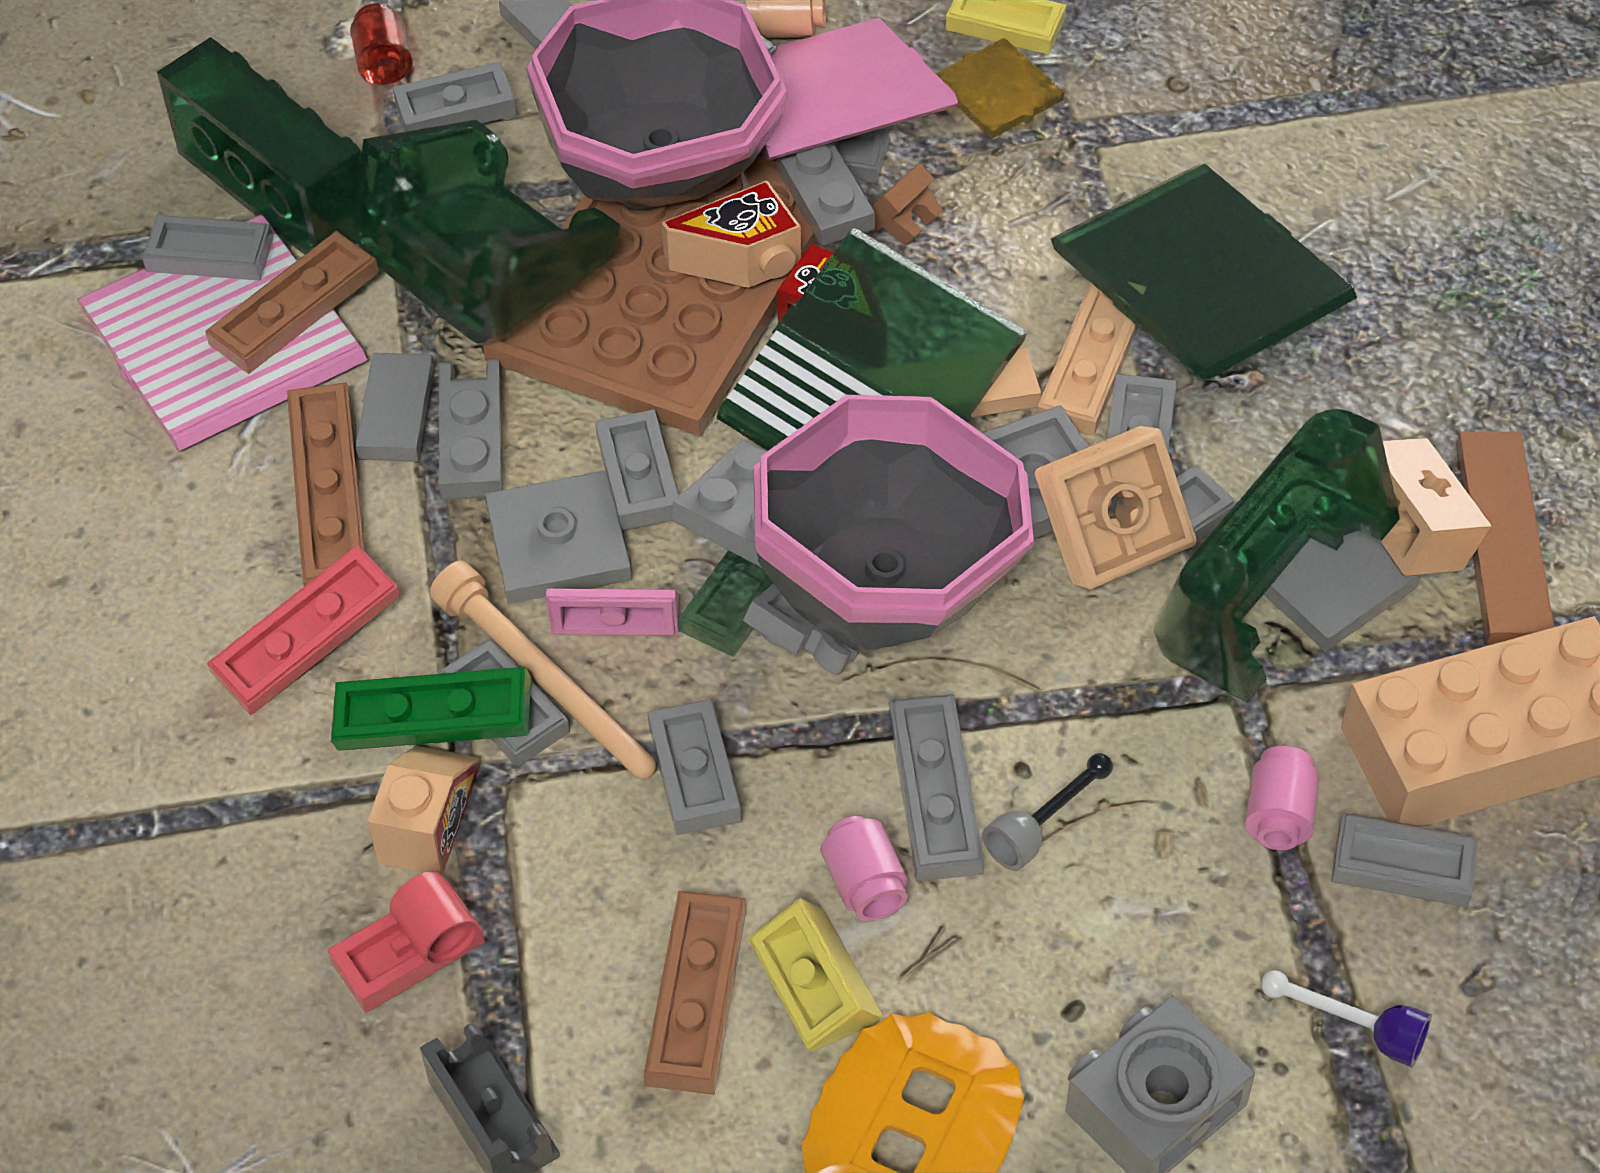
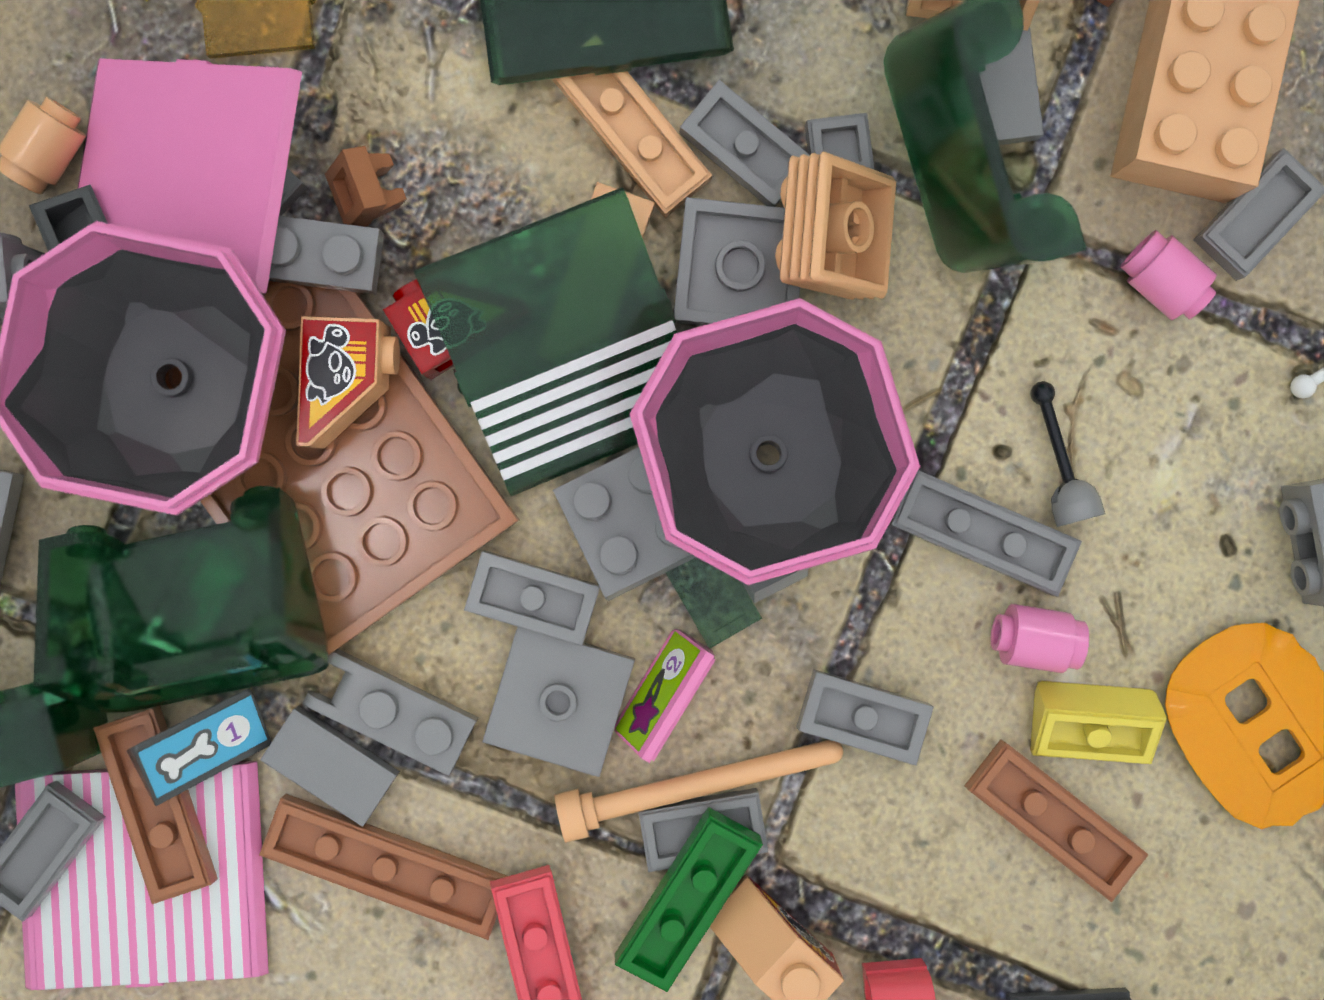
camera: 60 degrees left, 35 degrees up
none -> slope [126,688,271,806]

